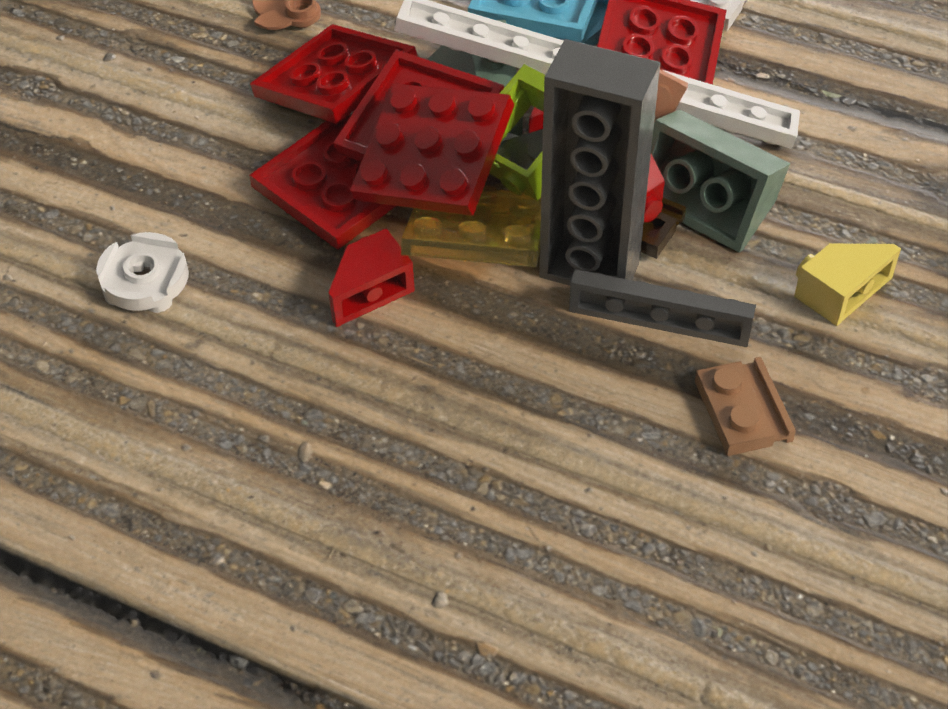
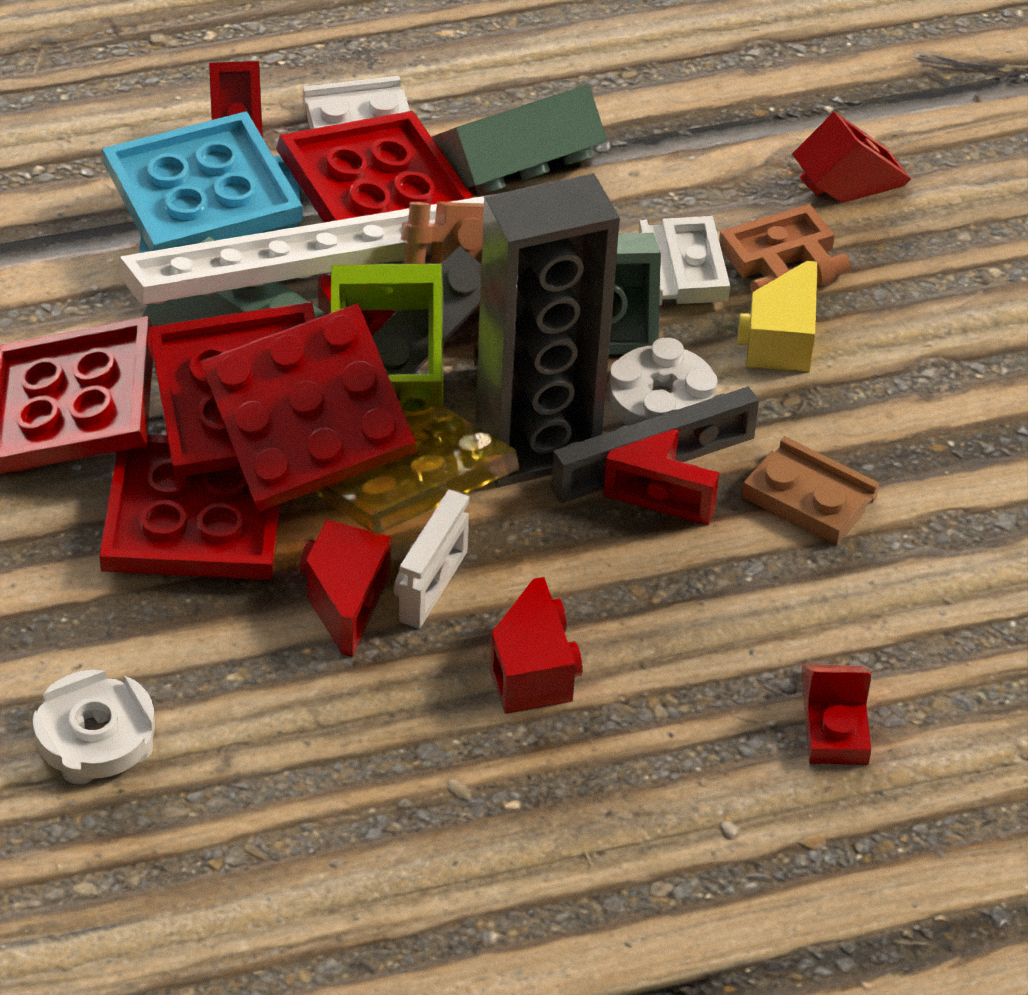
camera: 45 degrees left, 5 degrees down
none -> white plate [394,489,470,629]
none -> sand green slope [431,84,608,195]
none -> red slope [490,577,583,714]
none -> red slope [603,429,720,526]
none -> white plate [609,338,718,426]
none -> white plate [638,216,730,305]
none -> nougat plate [719,204,851,294]
none -> red slope [801,665,872,765]

